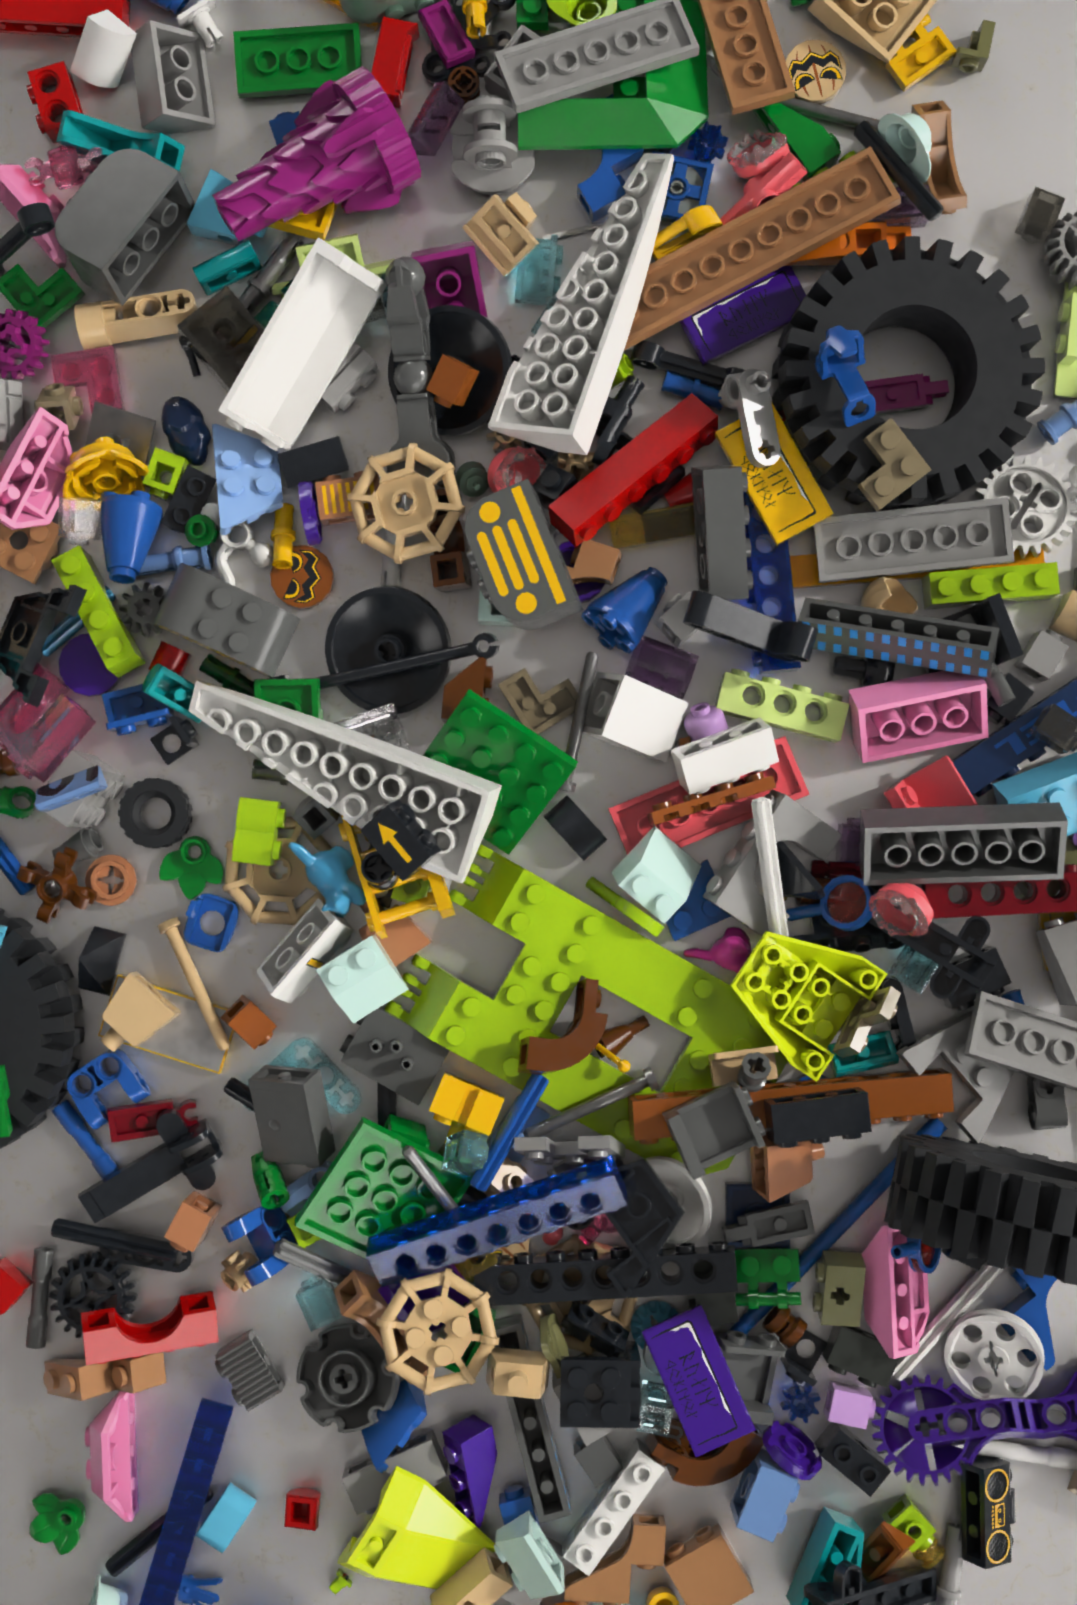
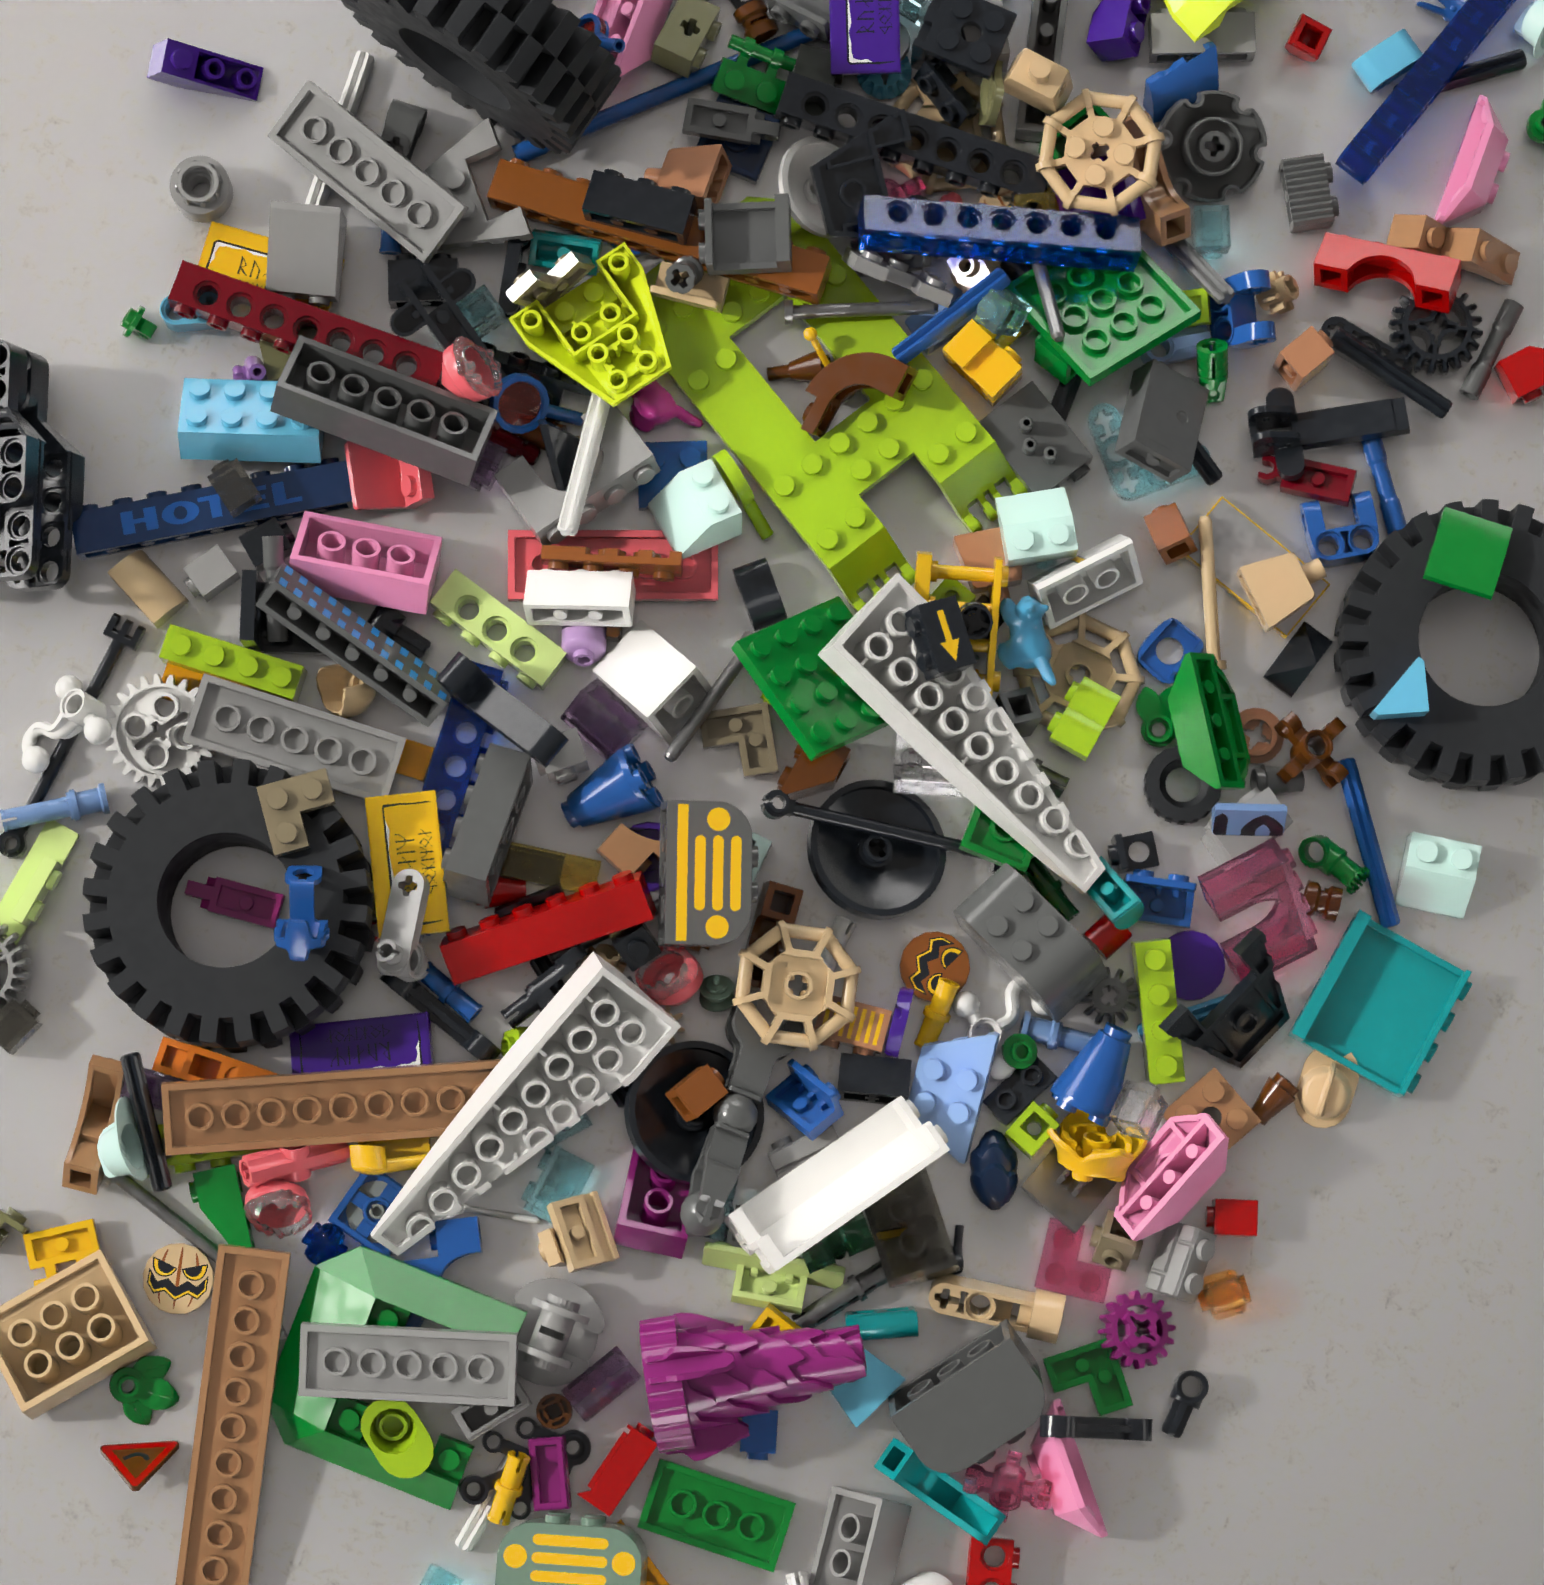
camera: 160 degrees left, 5 degrees down
none -> blue bracket [765,1058,844,1141]
none -> green wedge [1167,652,1250,790]

